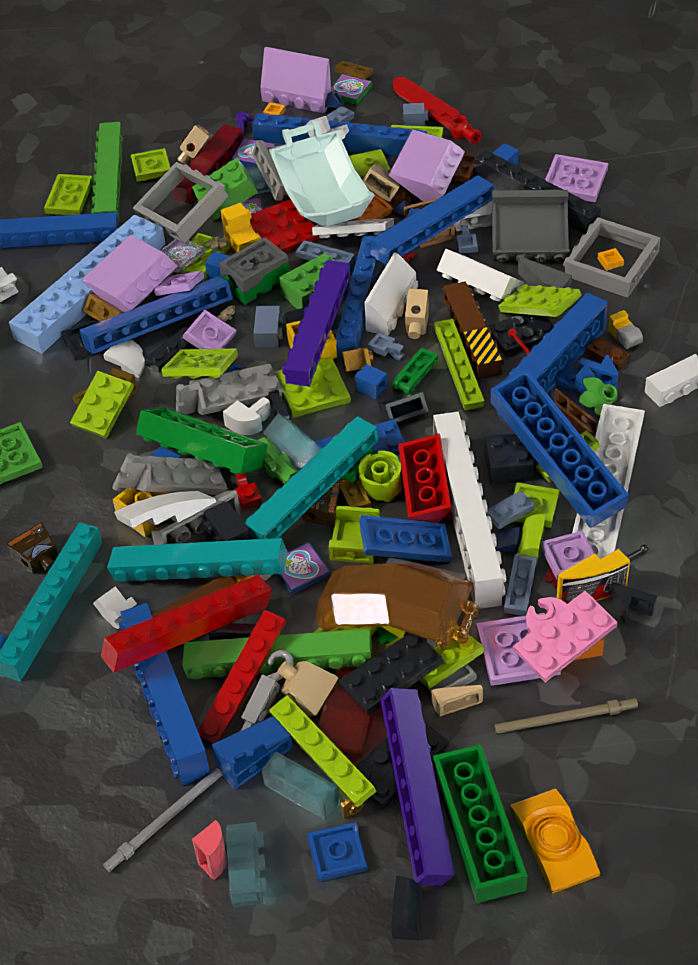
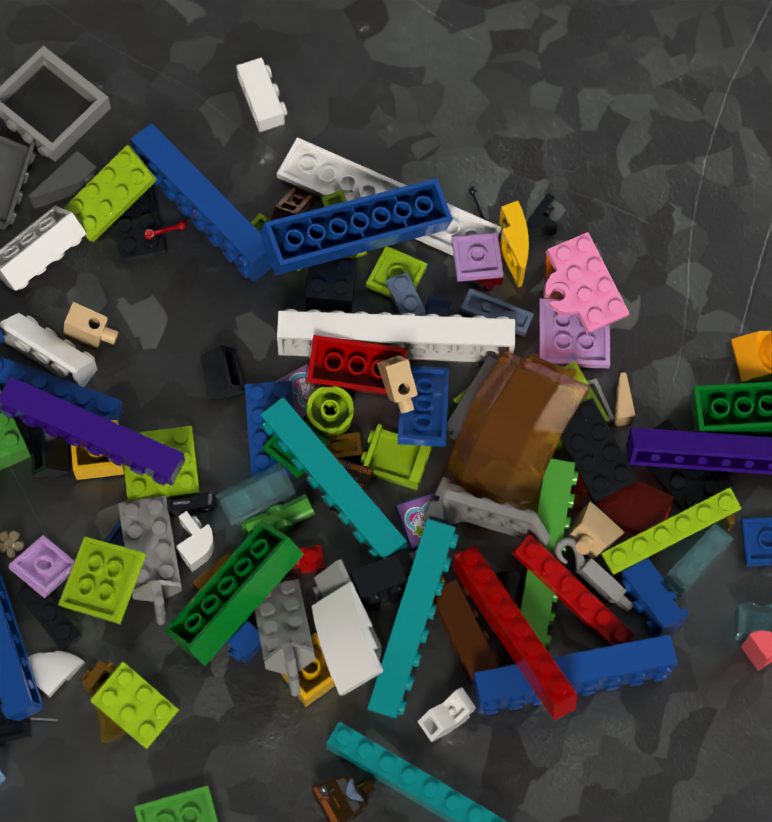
camera: 85 degrees left, 20 degrees up
light grey bar [103,768,223,872] -> none
sand blue brick [253,306,284,348] -> none
pearl gold bracket [342,347,374,372] -> none
blue brick [355,364,387,400] -> none
sand blue plate [368,332,405,360] -> none
green plate [392,348,438,394] -> none
lime plate [434,318,484,410] -> none
reddish brown brick [443,281,504,379] -> none
dark tan bar [494,698,638,734] -> none
lime brick [517,514,546,565] -> none
blue slope [557,364,597,395] -> none
blue slope [578,355,619,388] -> none
bright green plate [579,377,617,416] -> none
reddish brown plate [585,337,631,371] -> none
light orange plate [598,248,624,271] -> none
leg [608,310,643,349] -> none
none -> tan torso [377,356,418,413]
none -> light grey hinge [422,477,551,546]

